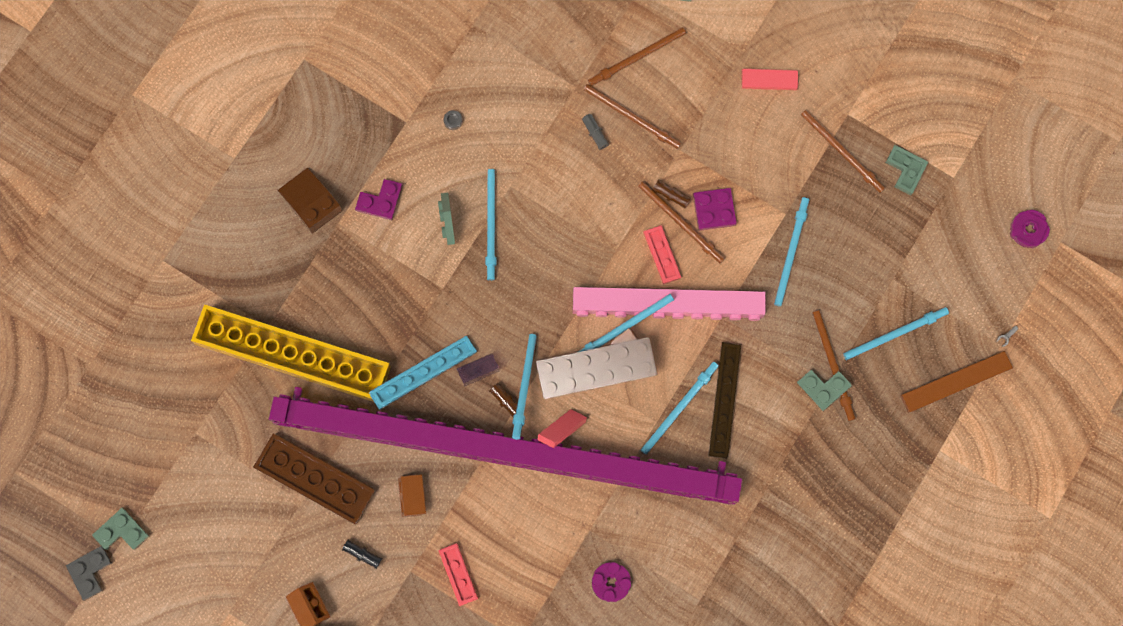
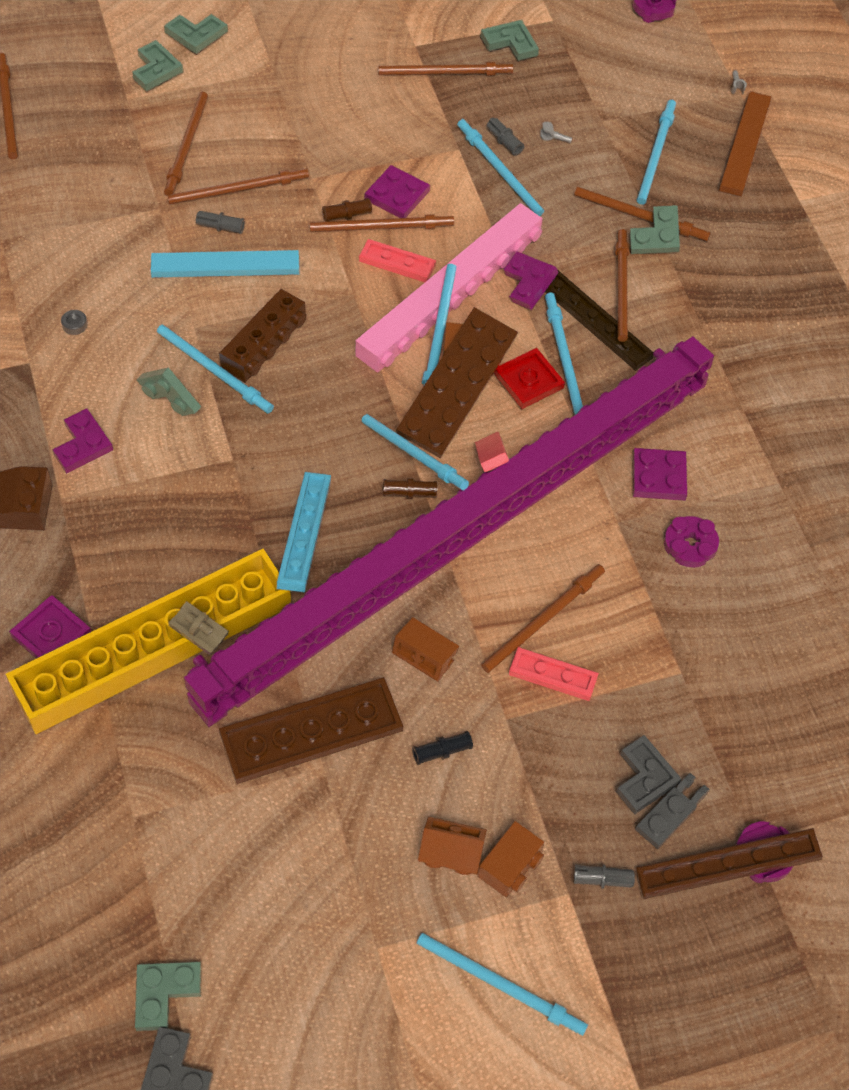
camera: 45 degrees left, 20 degrees down
hinge [456,353,499,387] -> none
coral tile [742,69,798,90] -> none
none -> magenta plate [9,595,91,659]
none -> medium azure tile [151,250,299,278]
none -> dark tan hips [169,601,228,656]
none -> reddish brown brick [219,289,307,383]
none -> dark orange bar [481,564,605,673]
none -> dark grey axle [486,118,525,156]
none -> red plate [494,347,565,409]
none -> magenta plate [504,252,558,310]
none -> light grey hand [540,122,572,143]
none -> dark orange bar [615,229,630,342]
none -> magenta plate [633,448,687,501]

